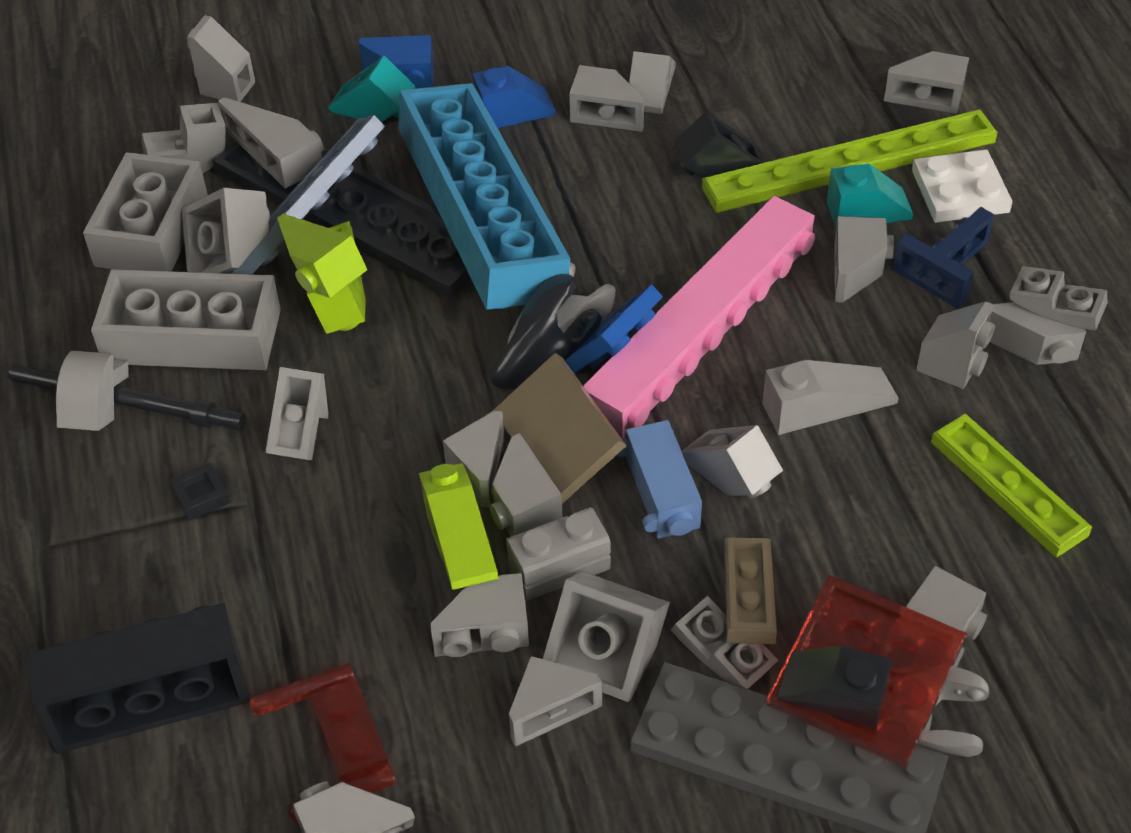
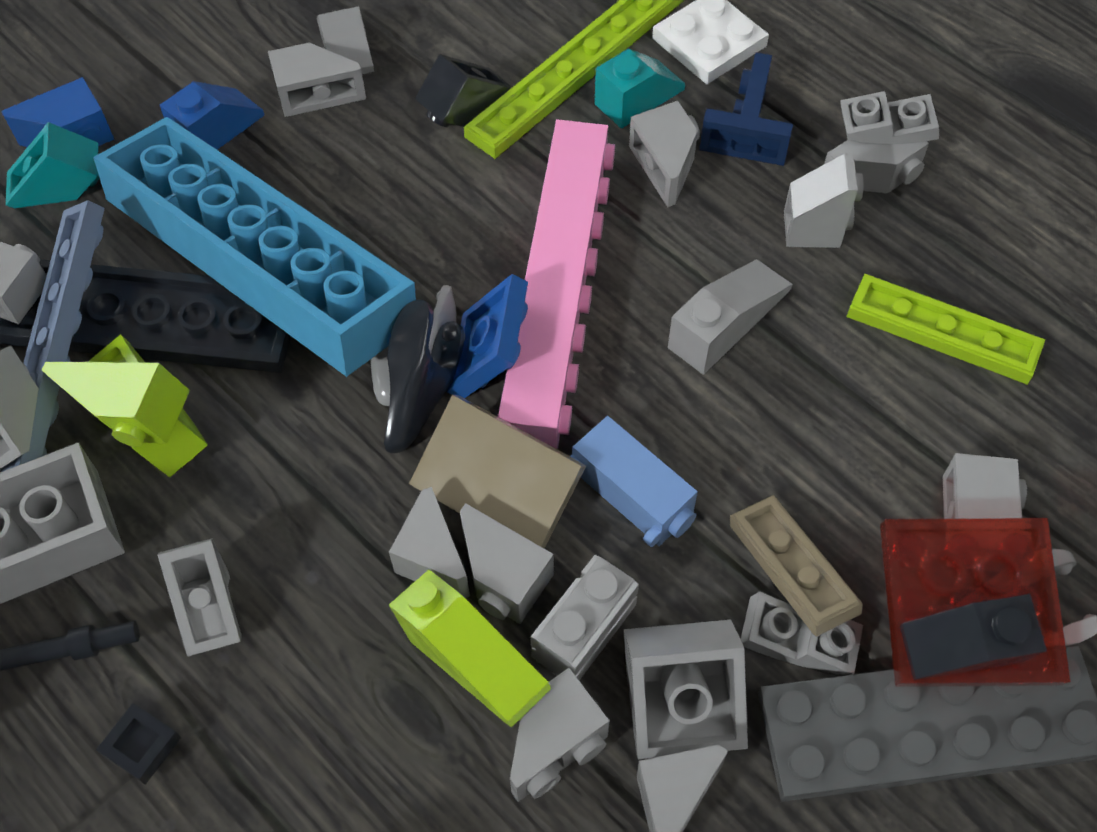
camera: 30 degrees left, 10 degrees up
light grey slope [681,425,783,498] -> none

